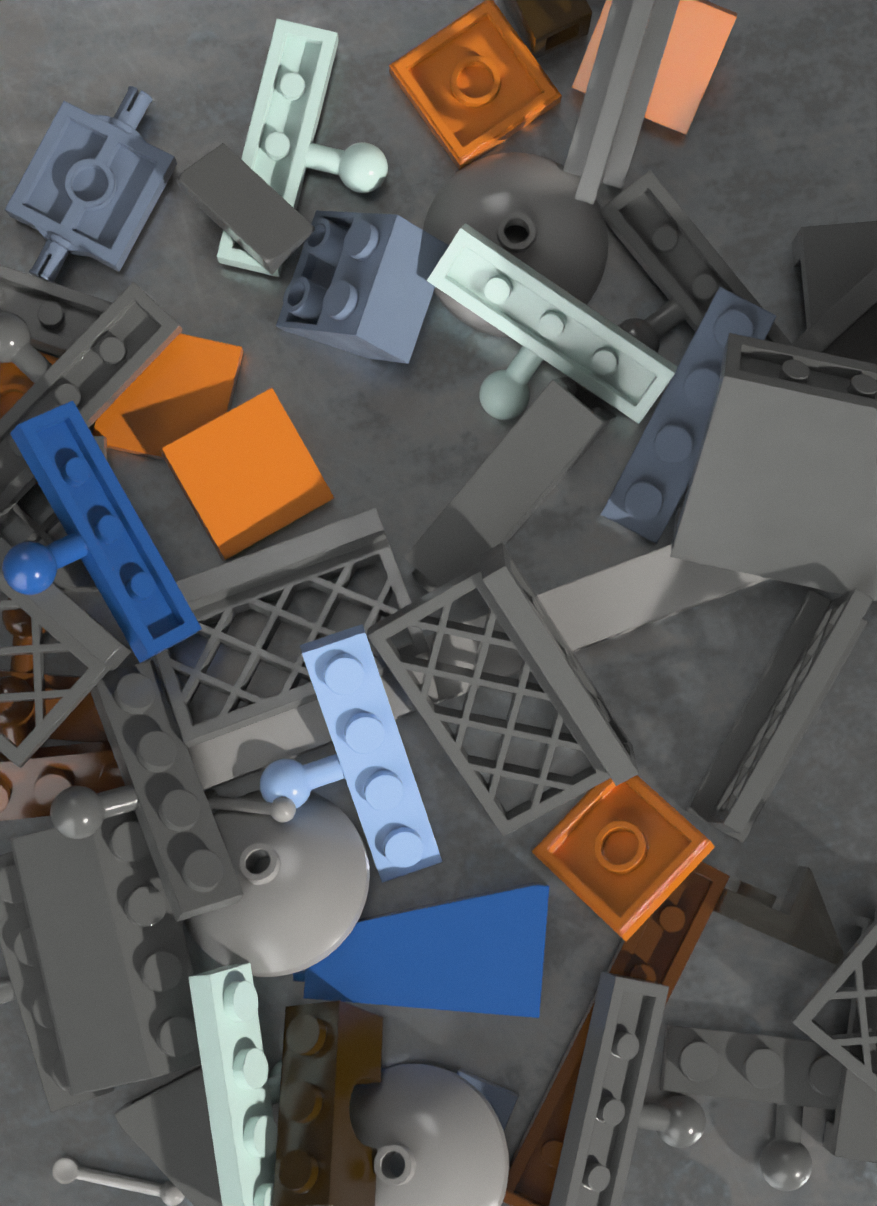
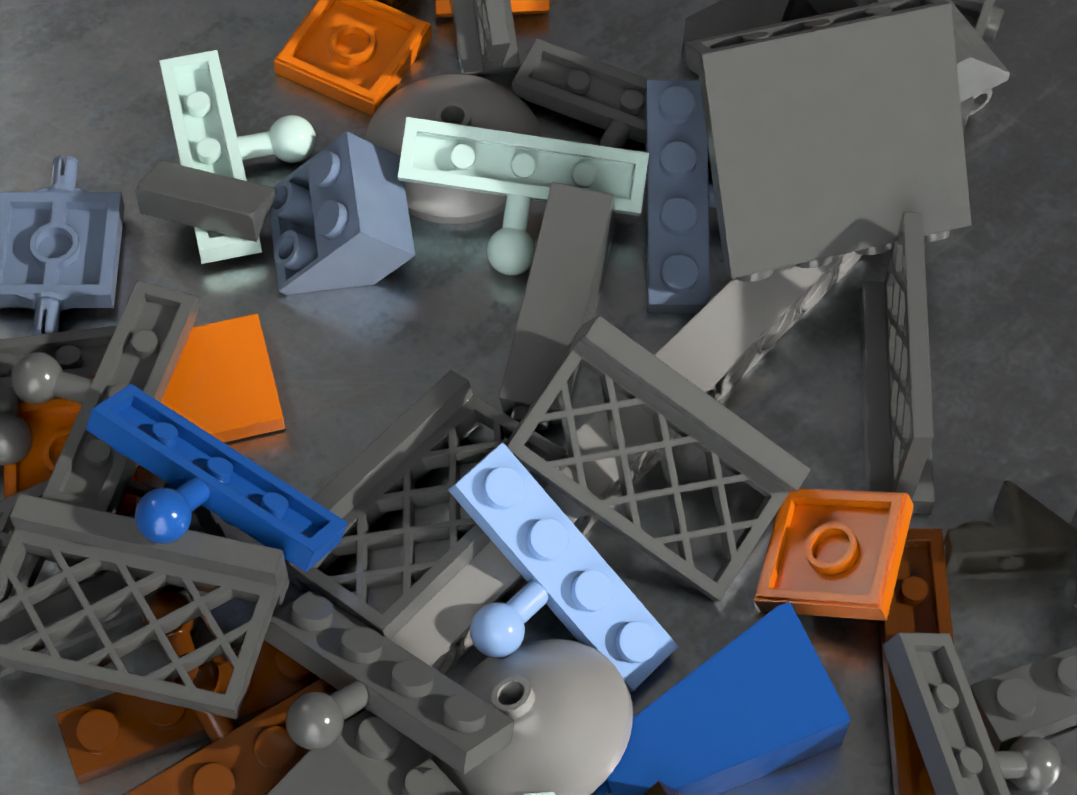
camera: 30 degrees left, 25 degrees down
orange tile [160,388,334,561] -> none
light grey hinge [204,789,296,823] -> none

